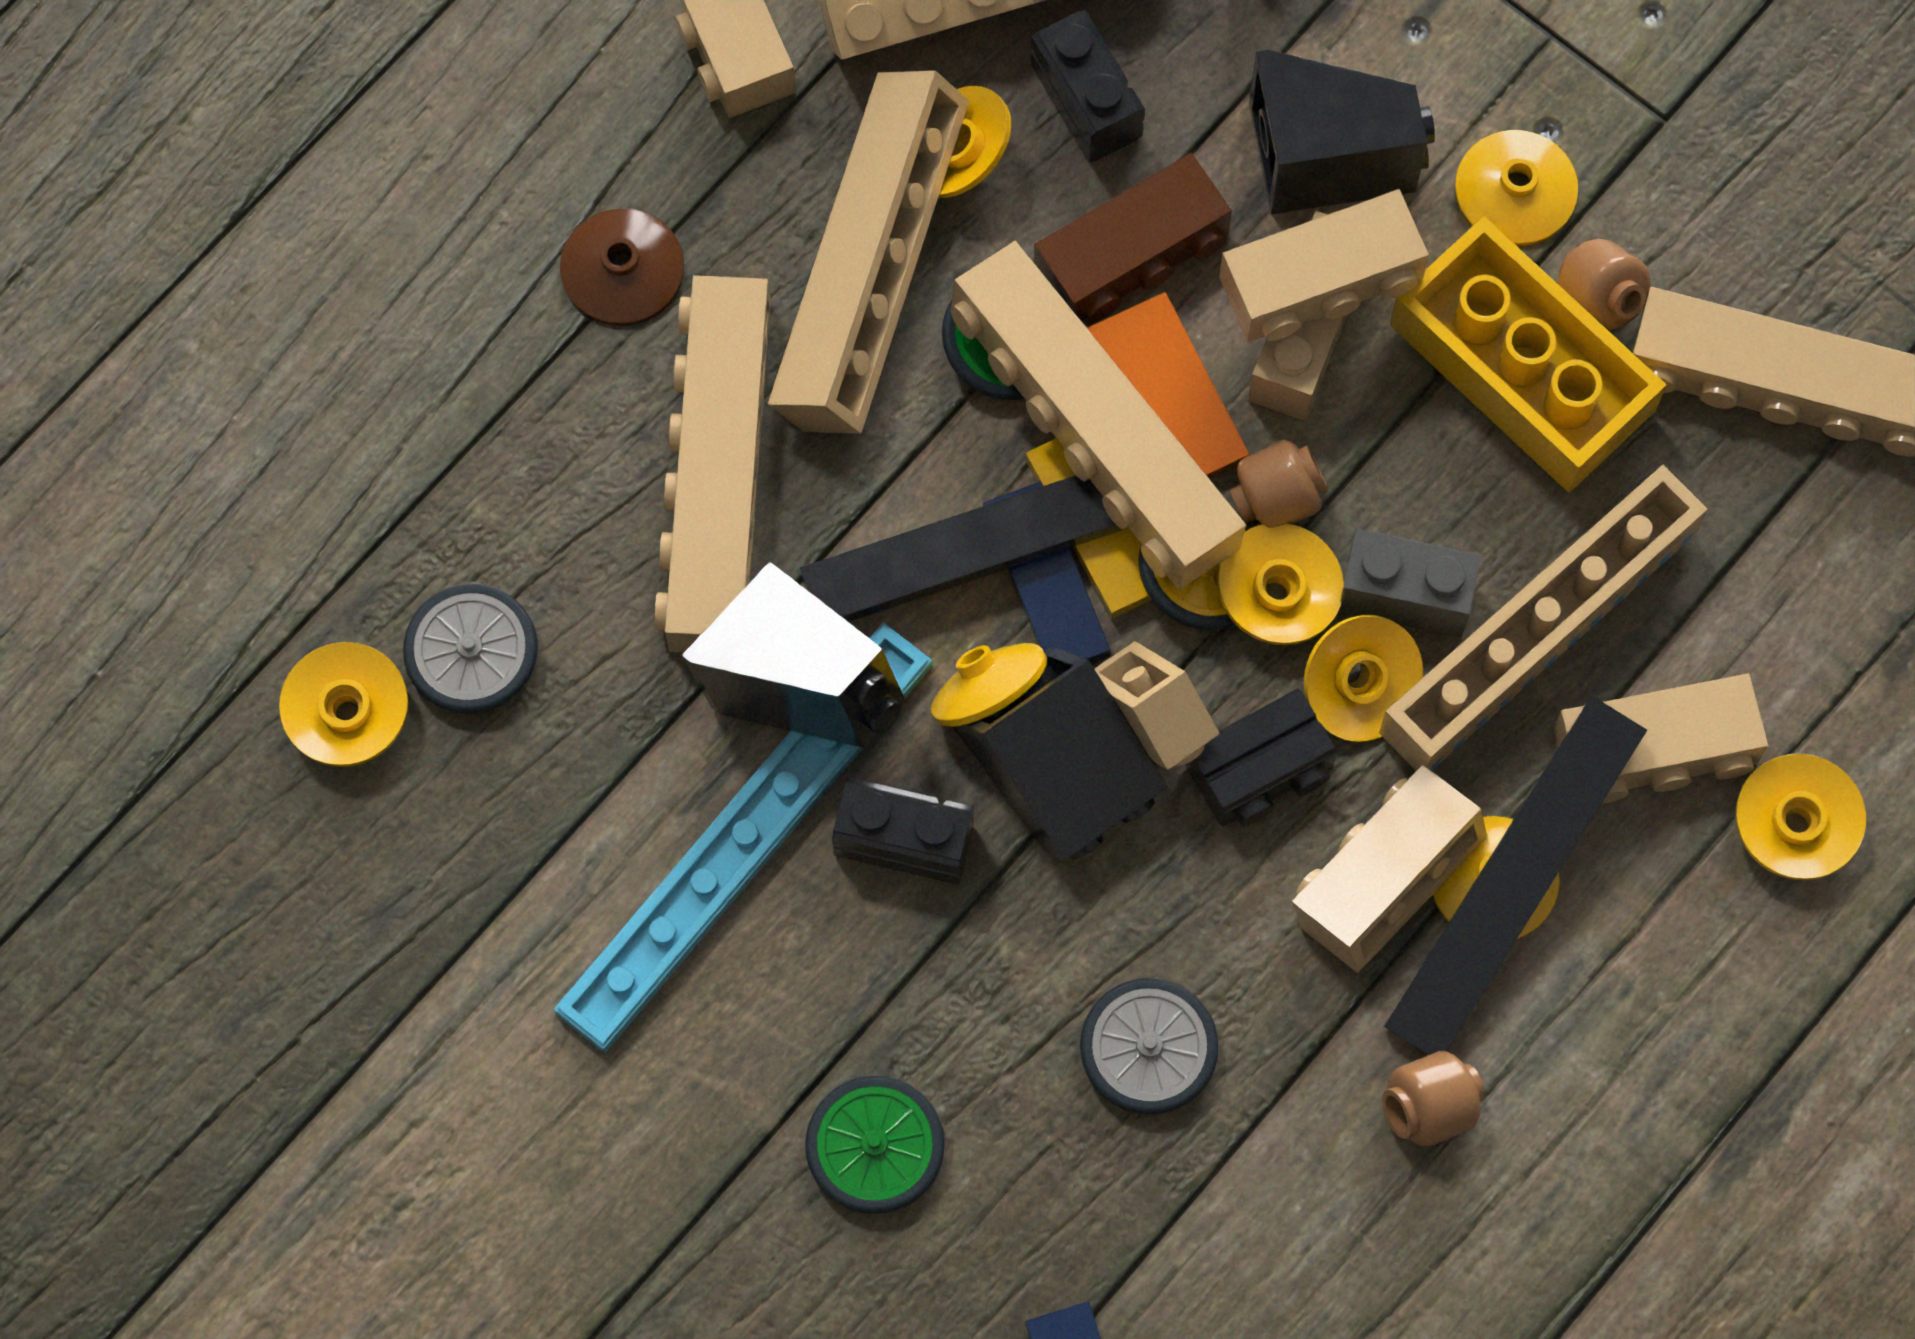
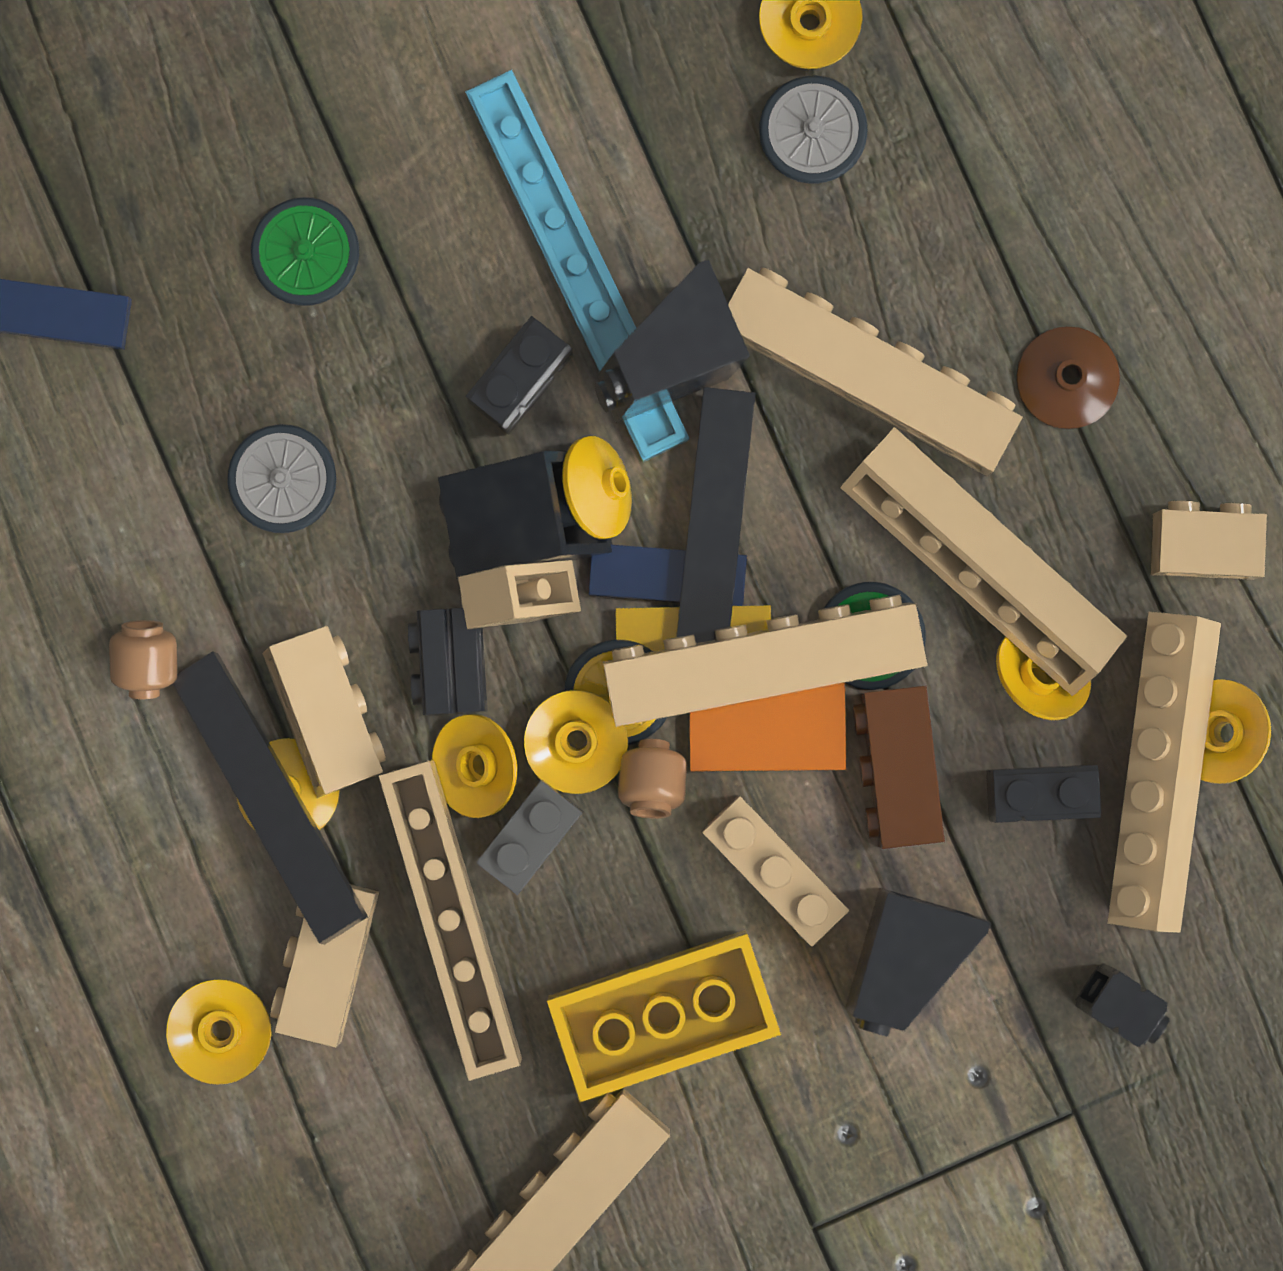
camera: 120 degrees right, 15 degrees up
tan brick [1219,189,1429,343] -> none
yellow dish [1455,130,1578,246] -> none
medium nougat head [1557,238,1651,330] -> none

